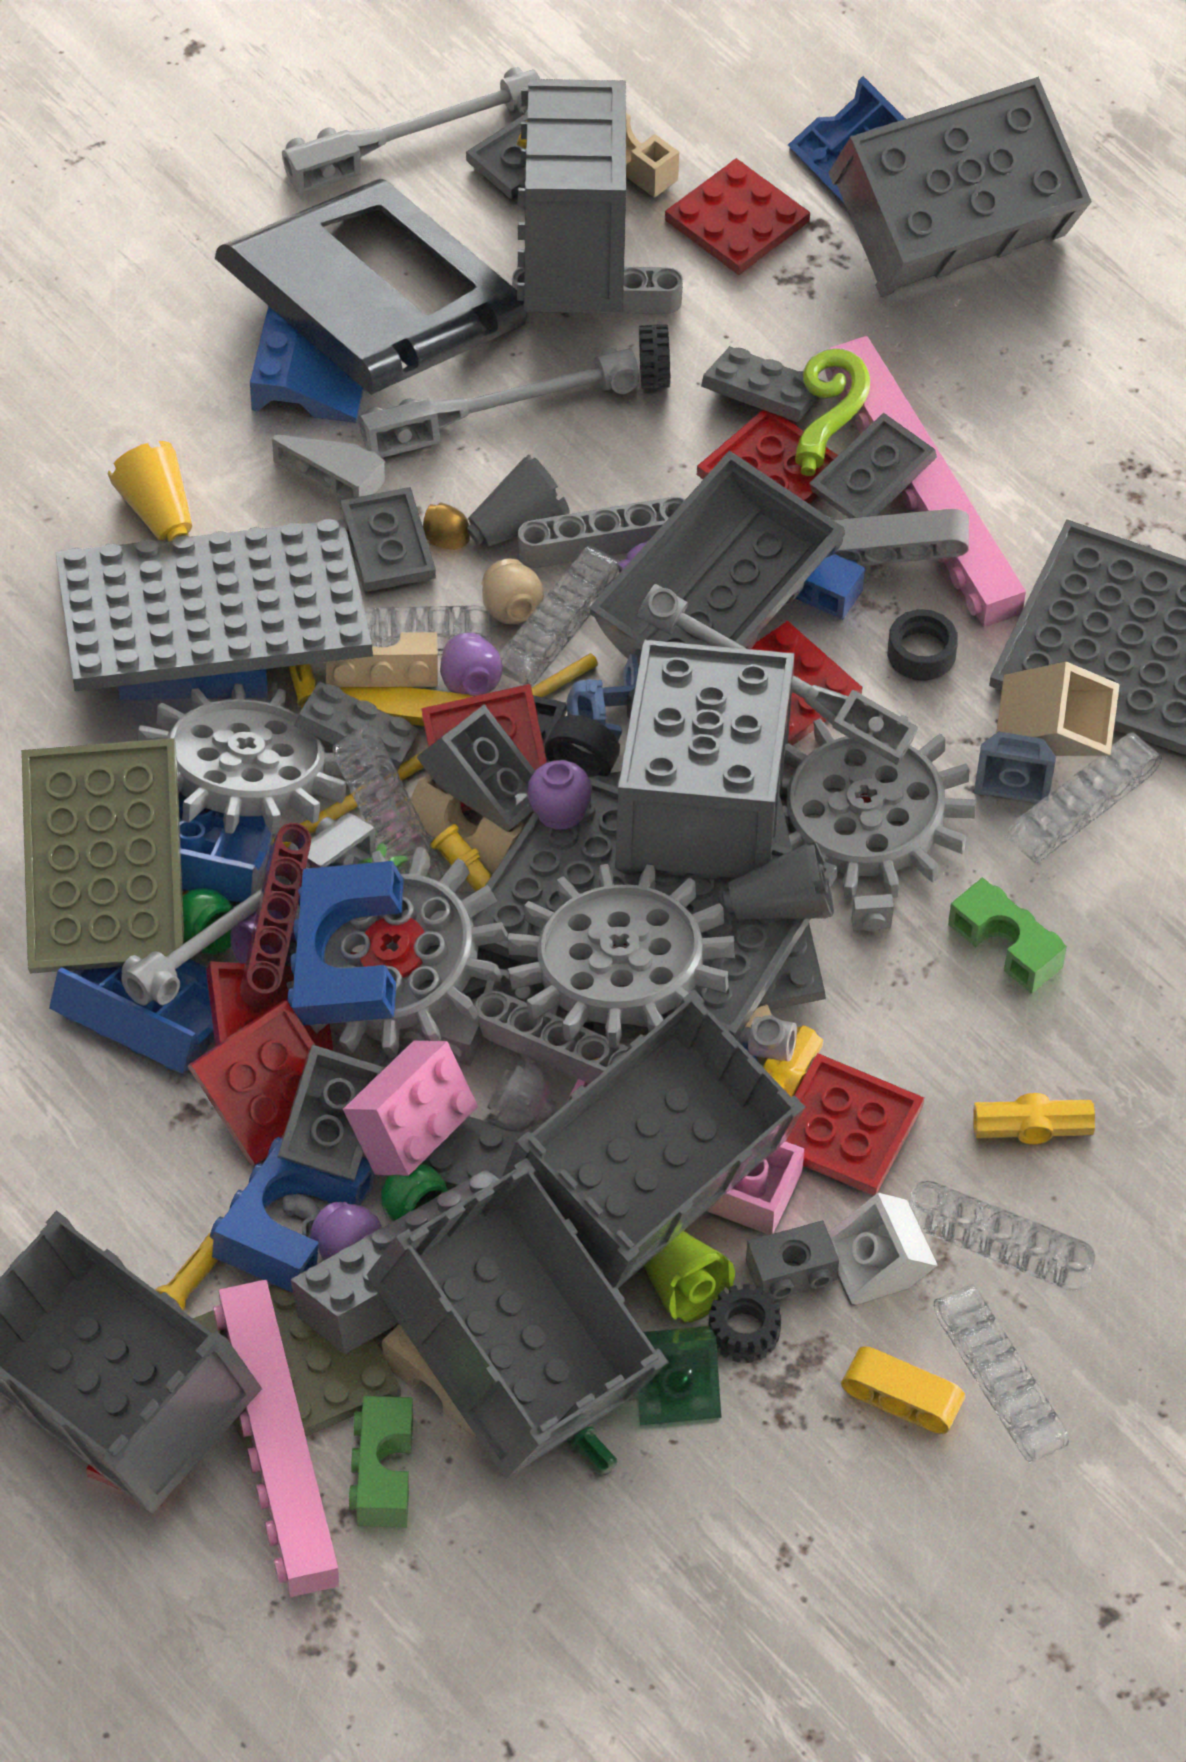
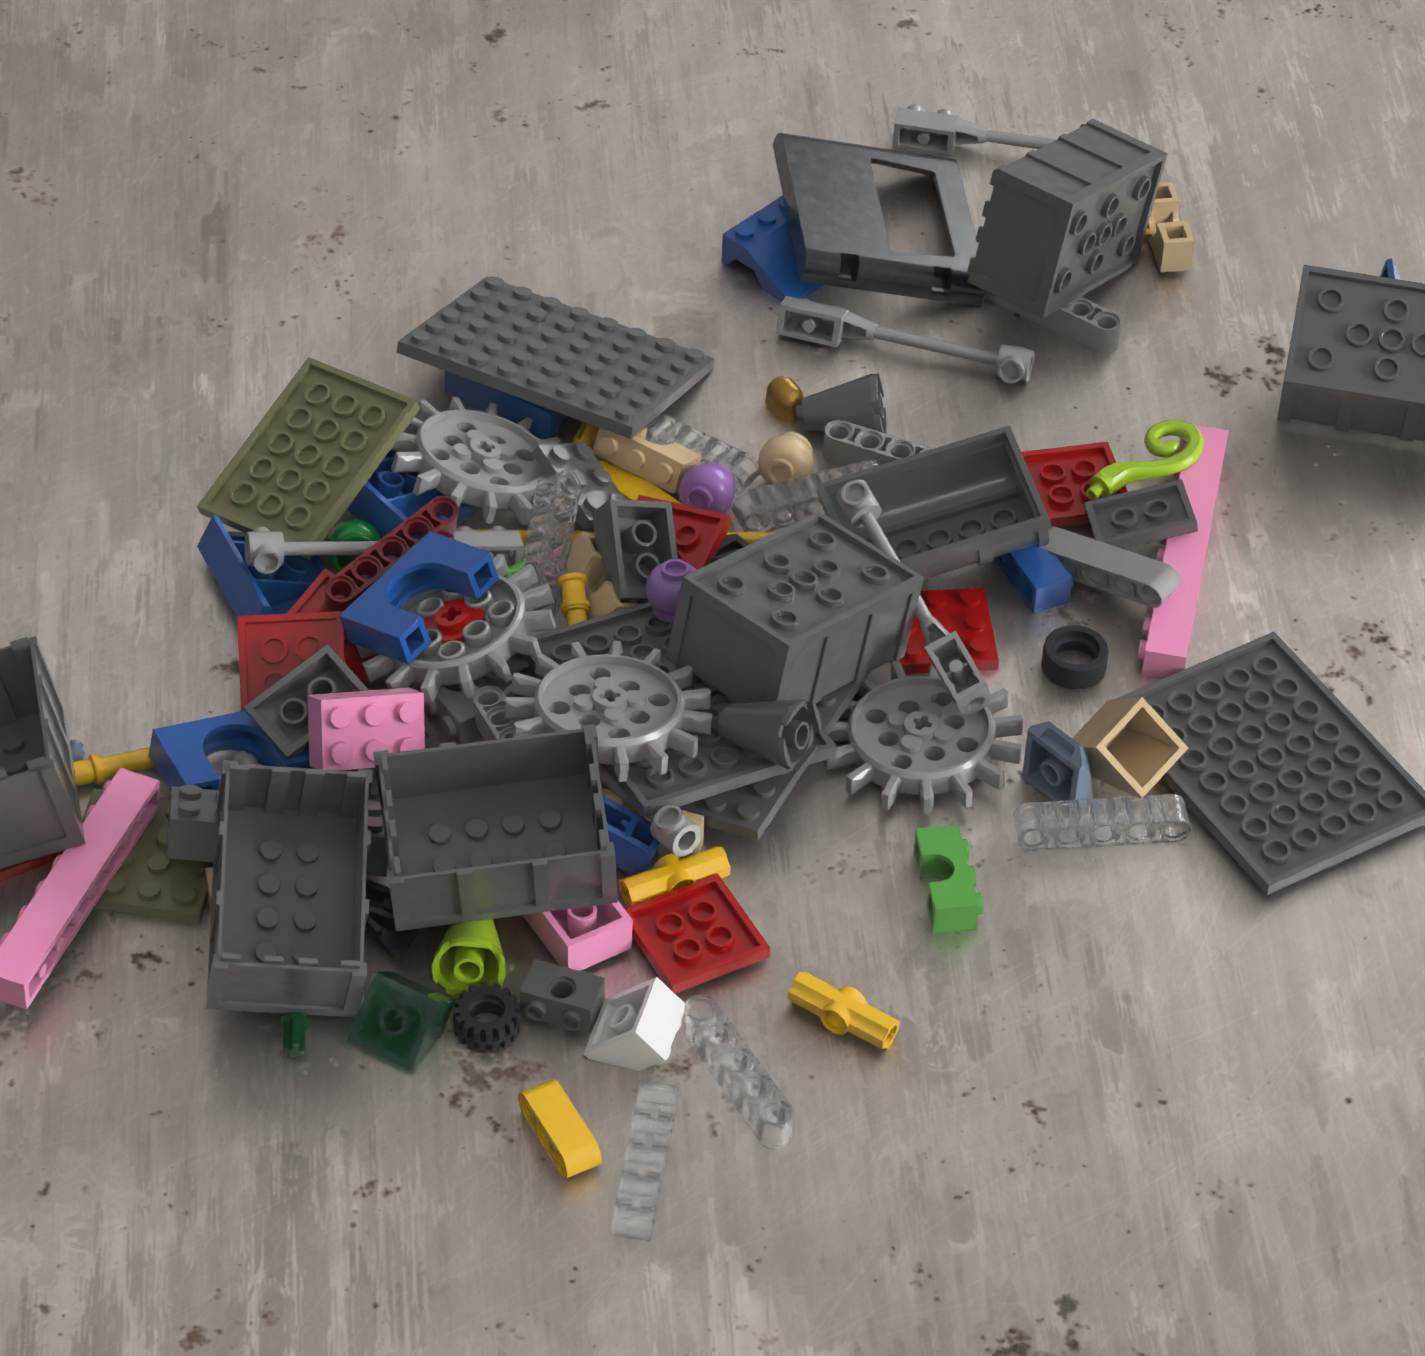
camera: 35 degrees right, 10 degrees down
yellow cone [107,441,192,542] -> none
light grey slope [272,434,385,500] -> none
dark grey plate [340,487,436,592] -> none
bright green arch [349,1396,413,1528] -> none
black tyre [639,324,671,389] -> none
red plate [665,158,810,275] -> none
dark grey plate [701,346,826,422] -> none
light grey plate [851,894,894,932] -> none

